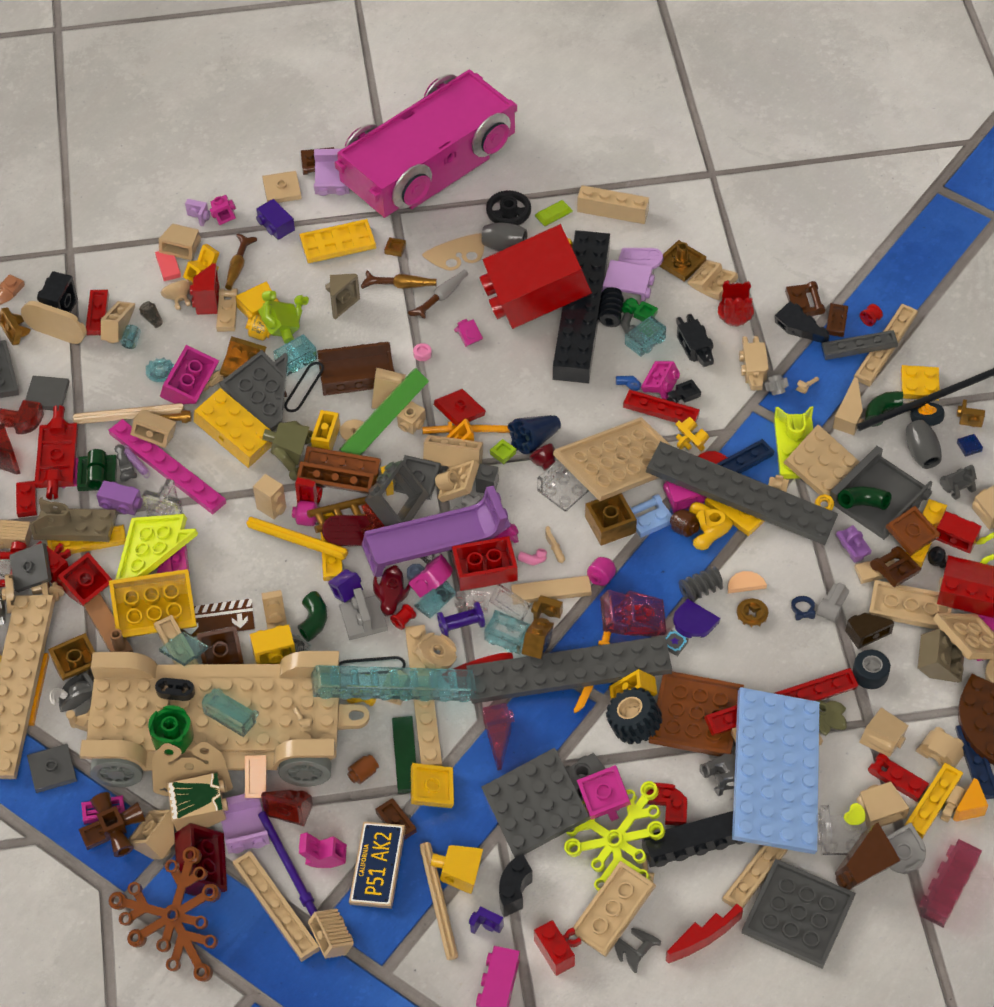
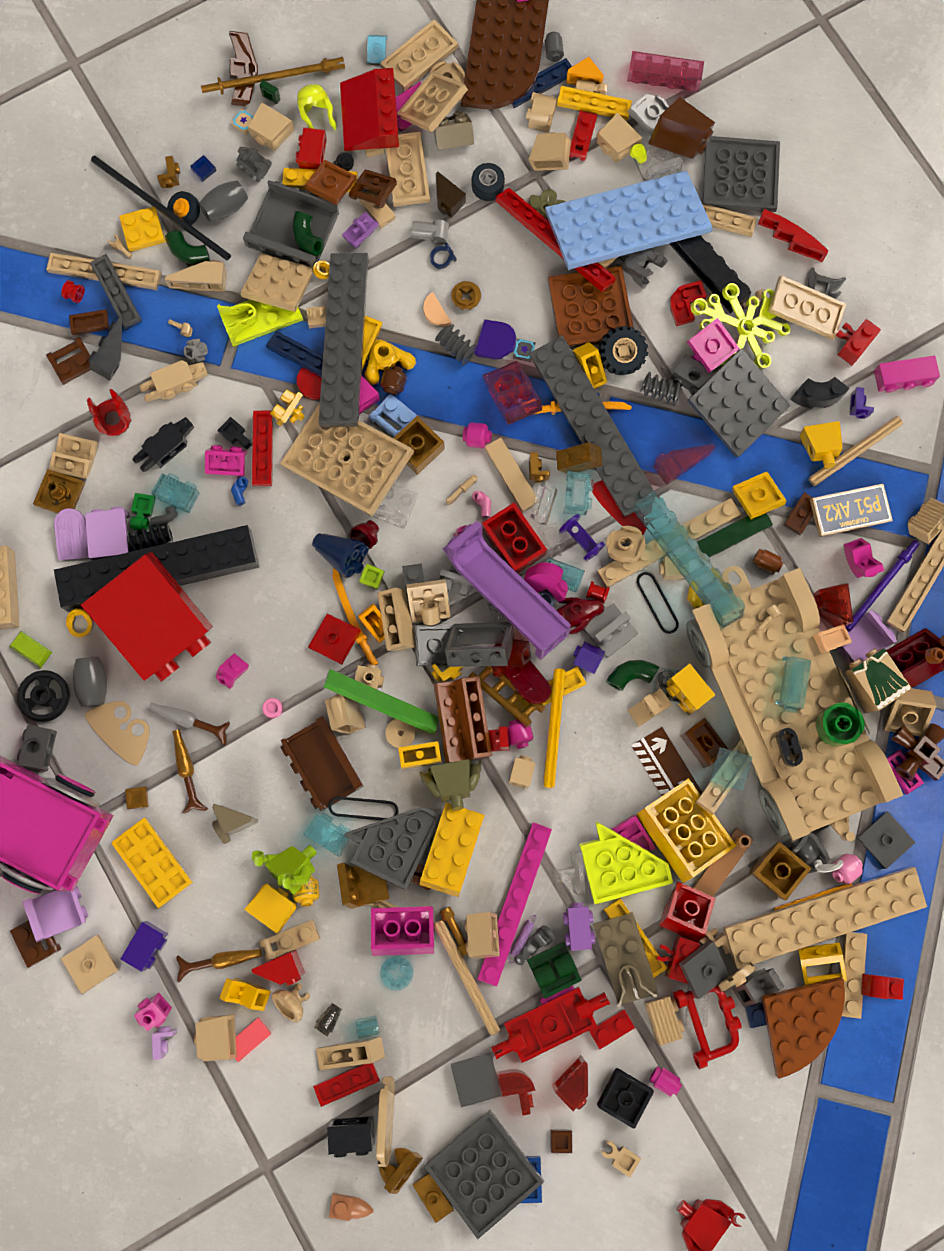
camera: 115 degrees left, 25 degrees up
none -> dark grey brick [17,725,57,771]
none -> tan hand [108,234,132,258]
none -> dark grey piece [639,372,682,406]
none -> bright pink head [832,854,863,884]

